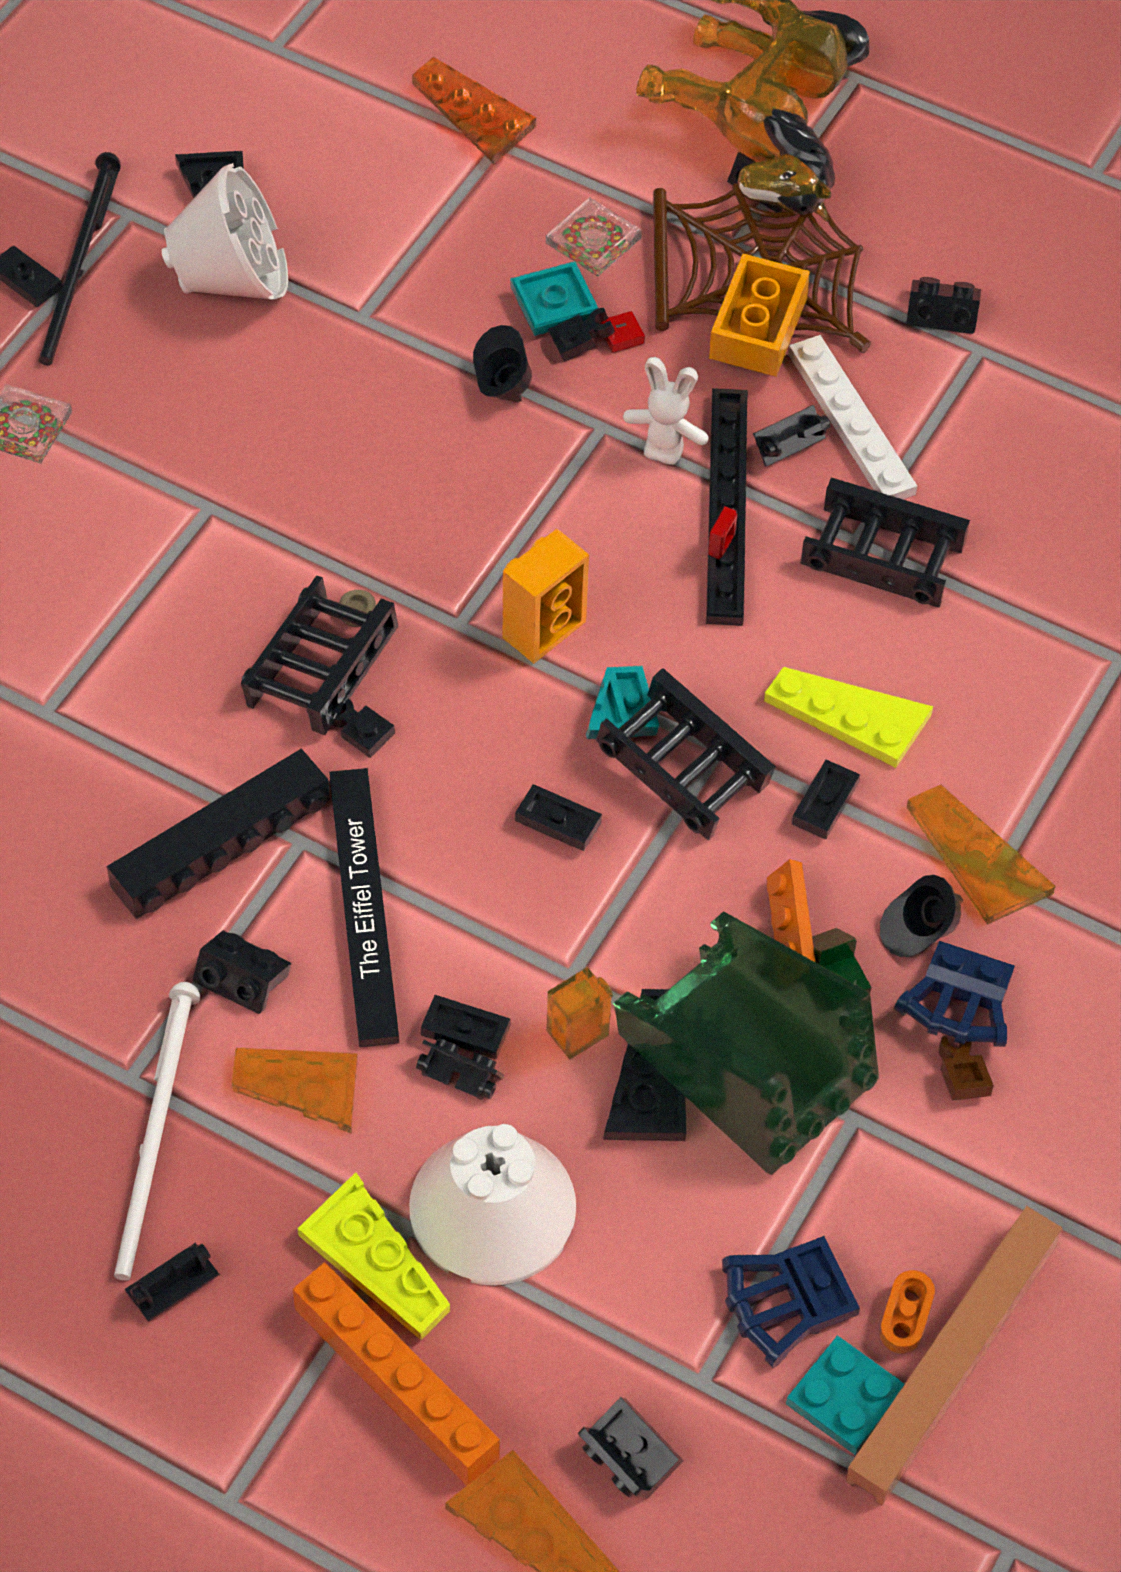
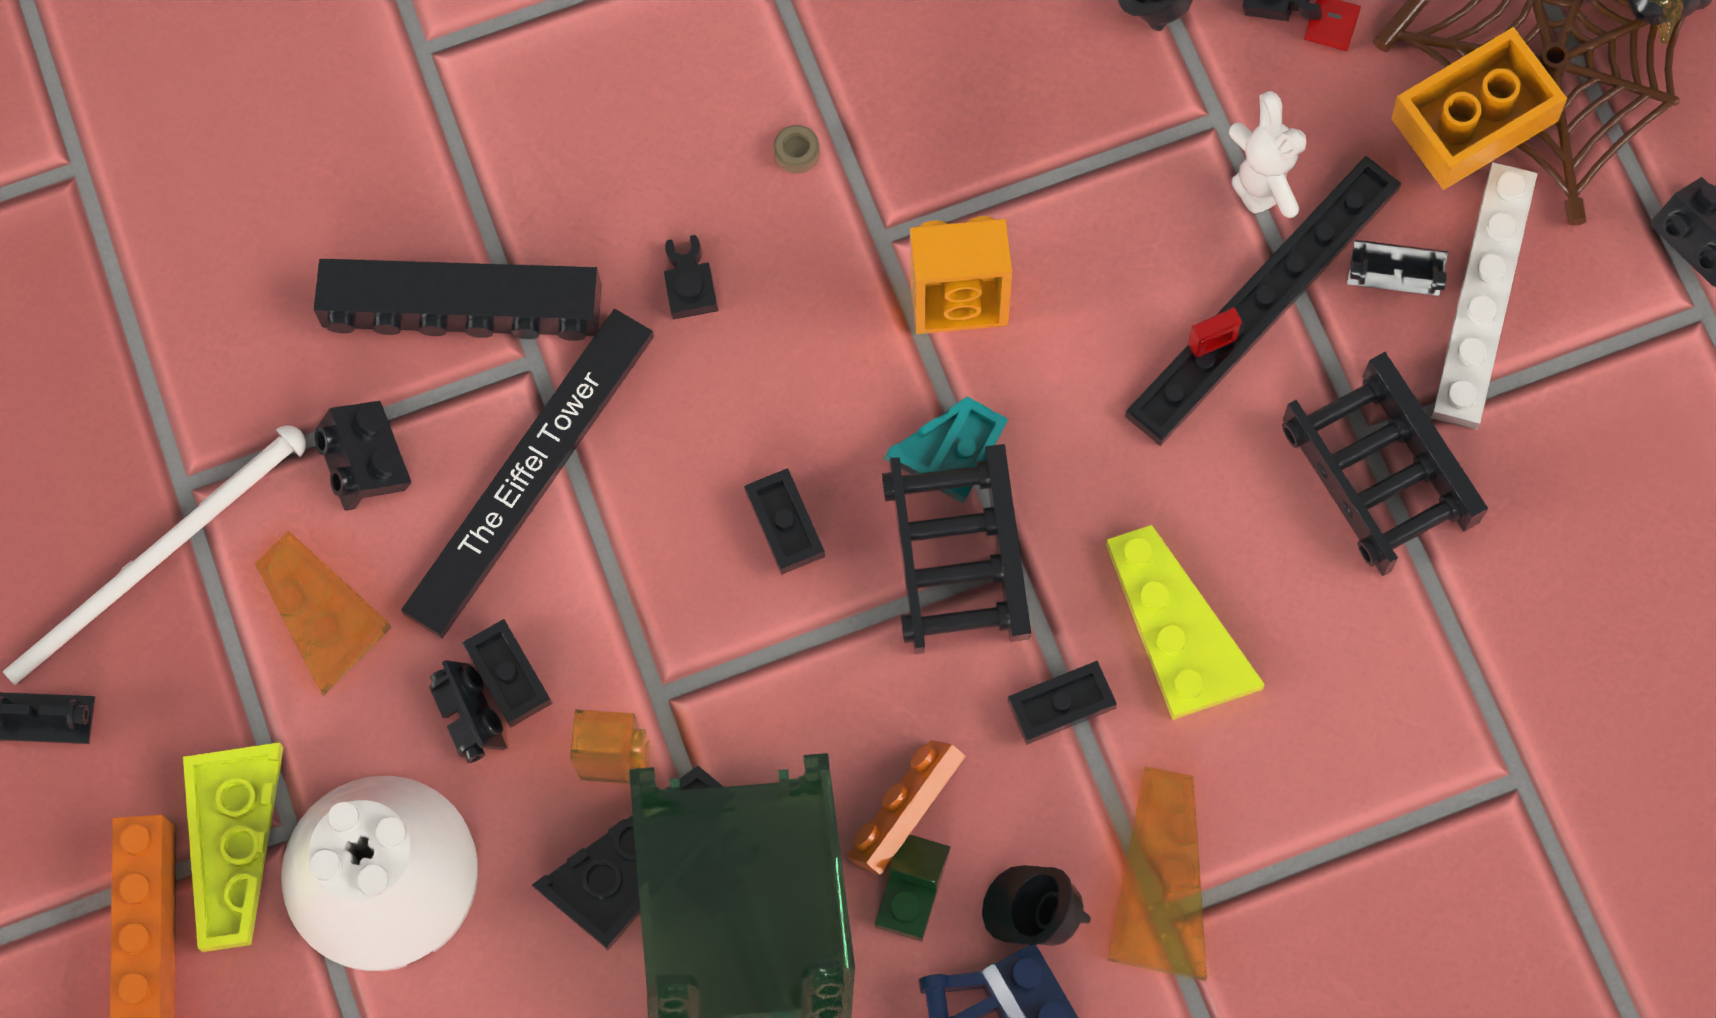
camera: 45 degrees right, 15 degrees up
black fence [241,575,399,735] -> none

